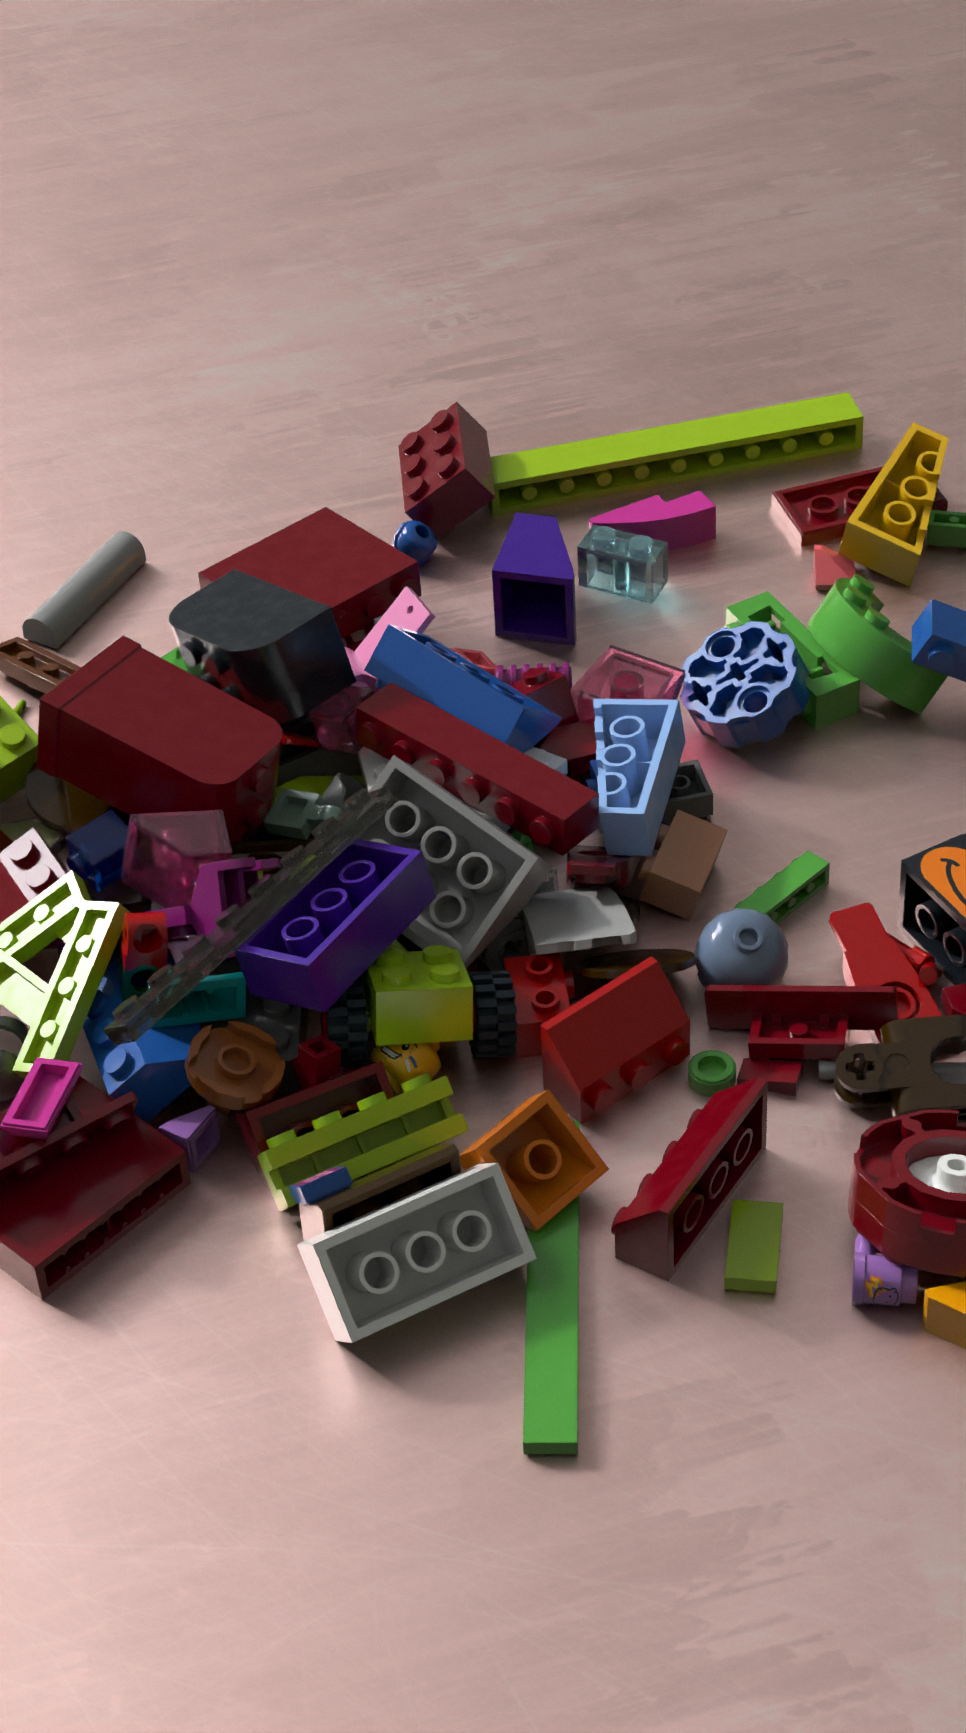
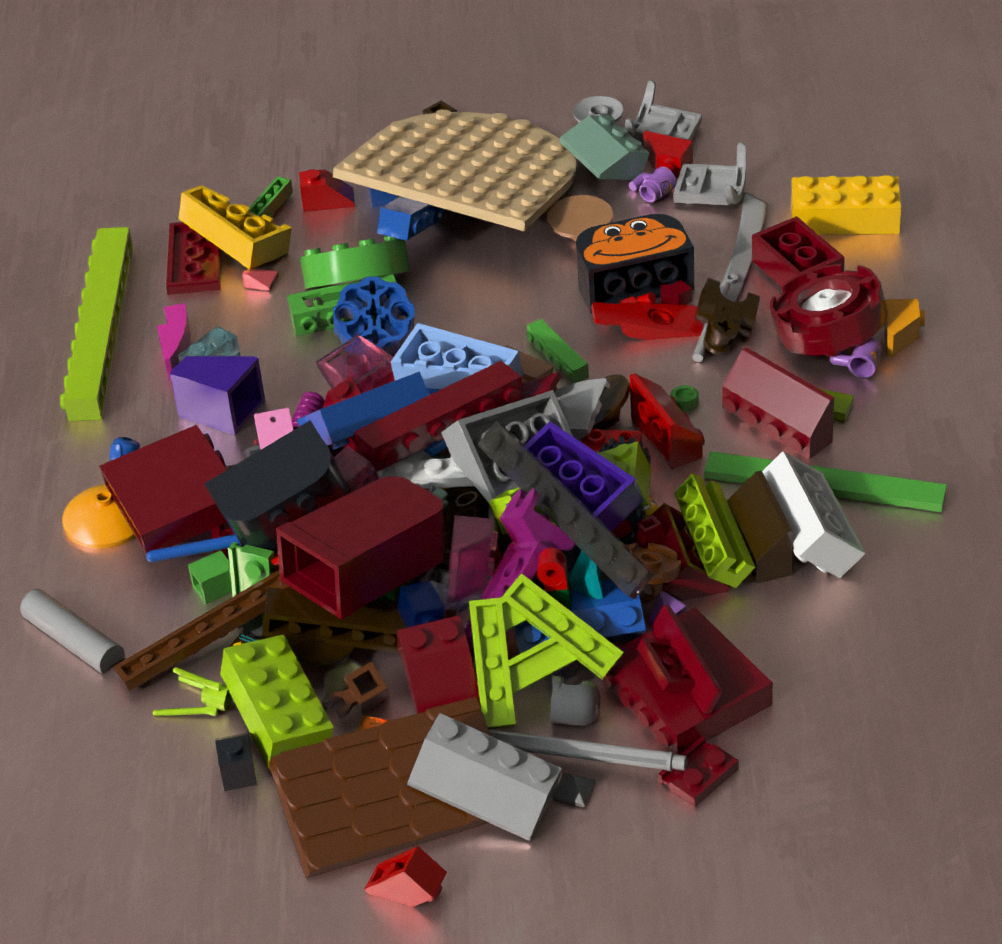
camera: 75 degrees left, 0 degrees up
dark pink tile [0,1057,84,1140] -> none
blue tile [289,1166,353,1205] -> none
dark red brick [398,402,496,540] -> none
orange slope [460,1089,609,1231] -> none
sand blue cylinder [694,908,788,988] -> none
dark red bracket [704,985,899,1060] -> none
dark red piece [737,1058,803,1096] -> none

